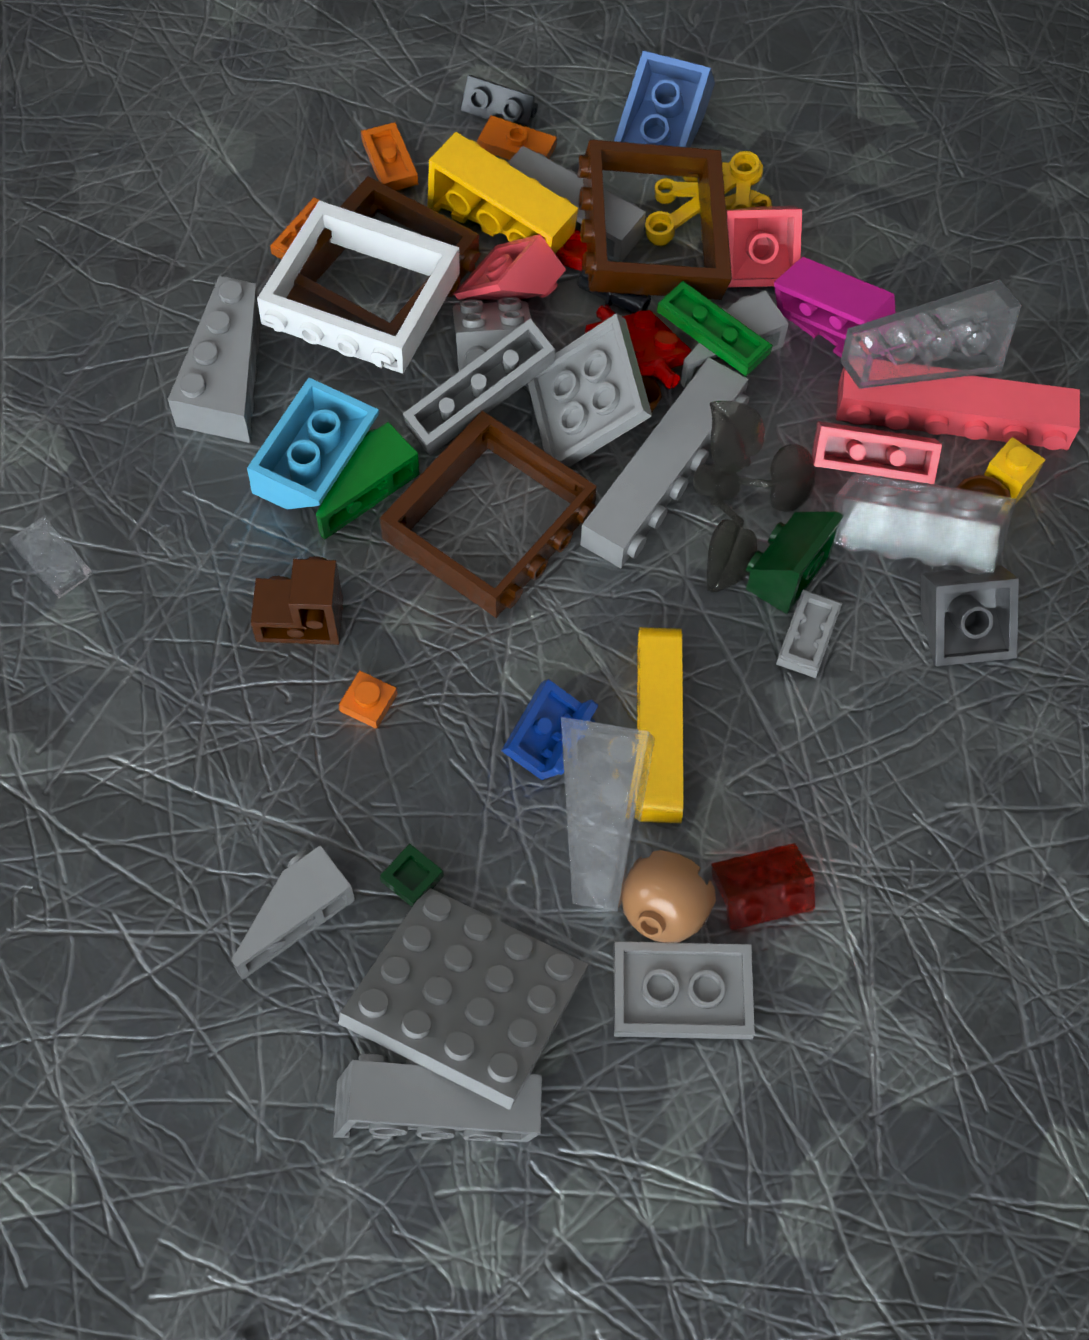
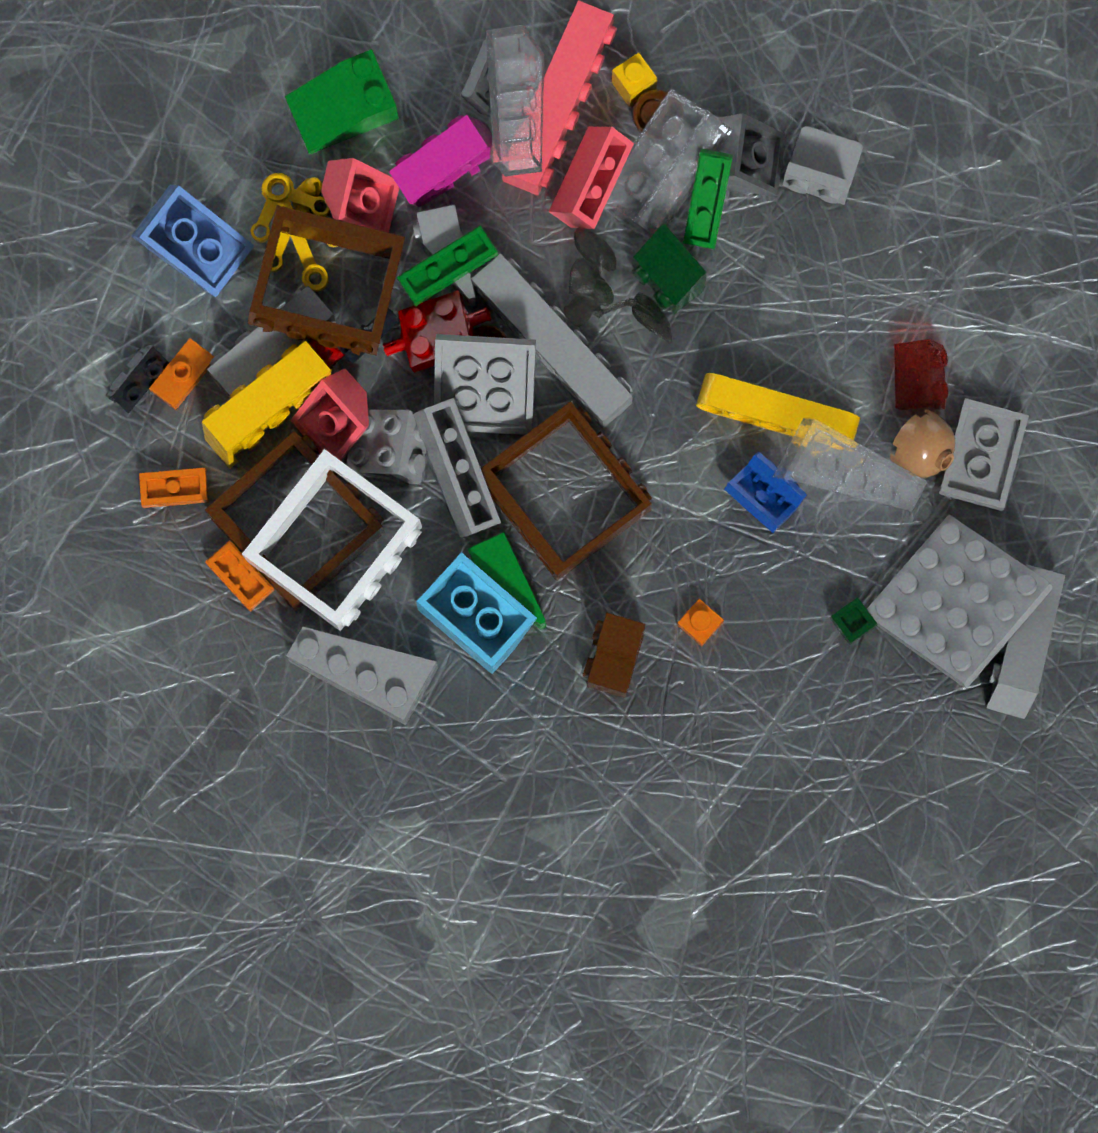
camera: 70 degrees left, 15 degrees up
clear slope [10,516,93,599] -> none
light grey slope [231,845,355,980] -> none
light grey plate [776,589,842,678] -> none
none -> green slope [285,49,399,155]
none -> green tile [683,148,733,249]
none -> light grey bracket [783,126,863,205]

